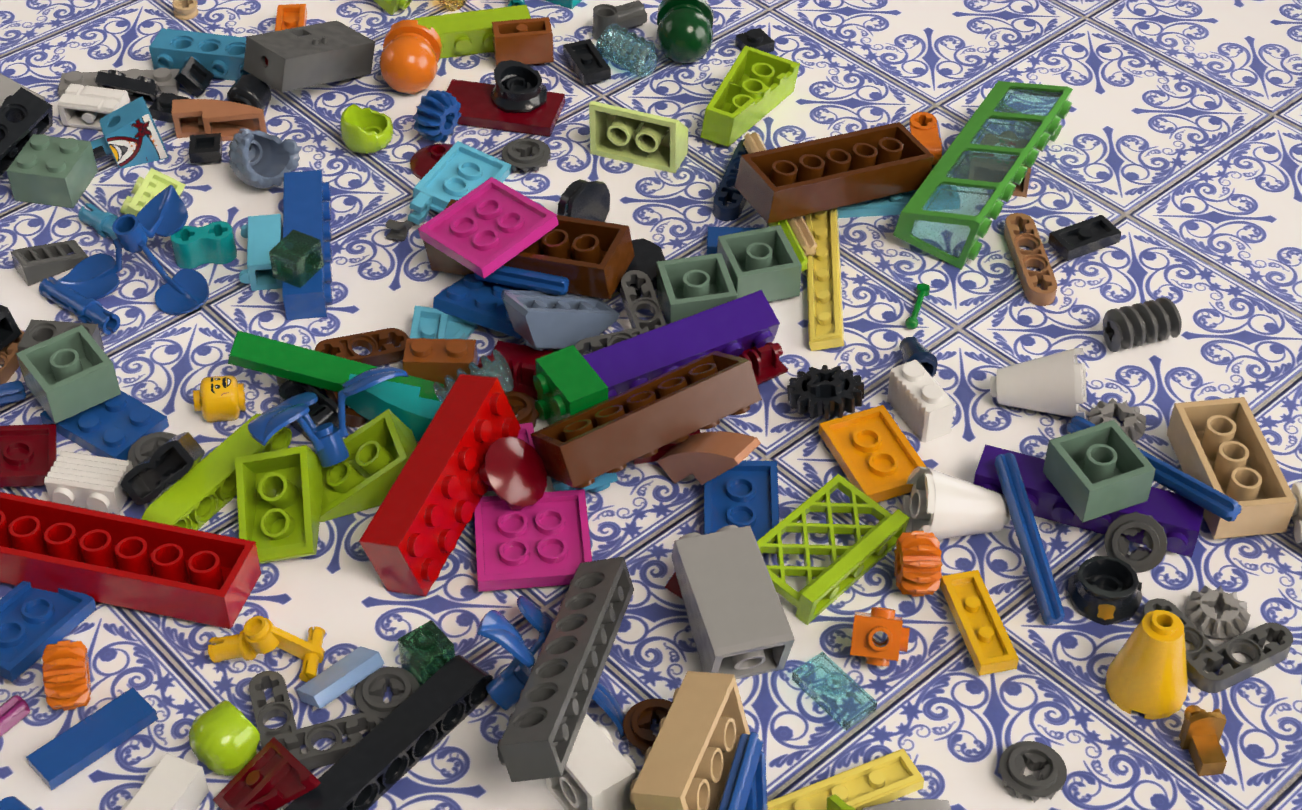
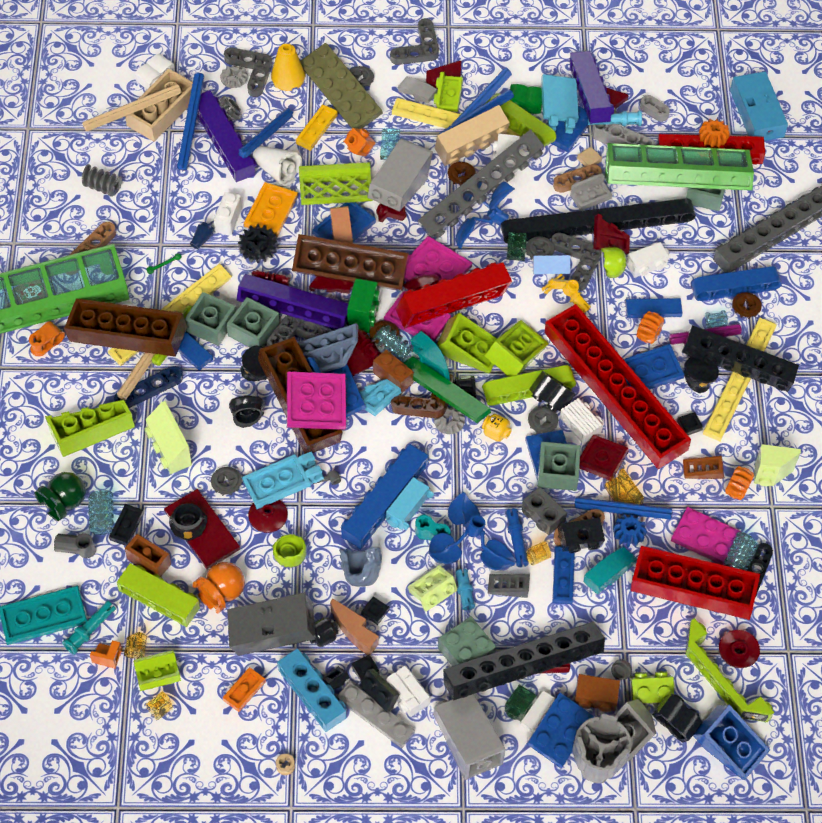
camera: 140 degrees left, 15 degrees up
torso [91,96,169,168] -> none
blue plant [248,367,409,467] -> none
clear green brick [269,230,324,288] -> none
blue gear [413,90,461,142] -> none
black plate [735,28,775,53] -> none
orange gear [893,531,943,597] -> none
white cone [990,348,1087,418] -> none
sand green brick [1043,420,1156,523] -> none
black plate [1048,215,1122,261] -> none
black hat [1068,556,1142,625] -> none
light grey gear [1088,398,1146,442] -> none
pearl gold piece [1179,705,1227,776] -> none
none -> tan axle [82,84,181,131]
none -> olive plate [300,43,383,129]
none -> clear yellow brick [526,541,551,566]

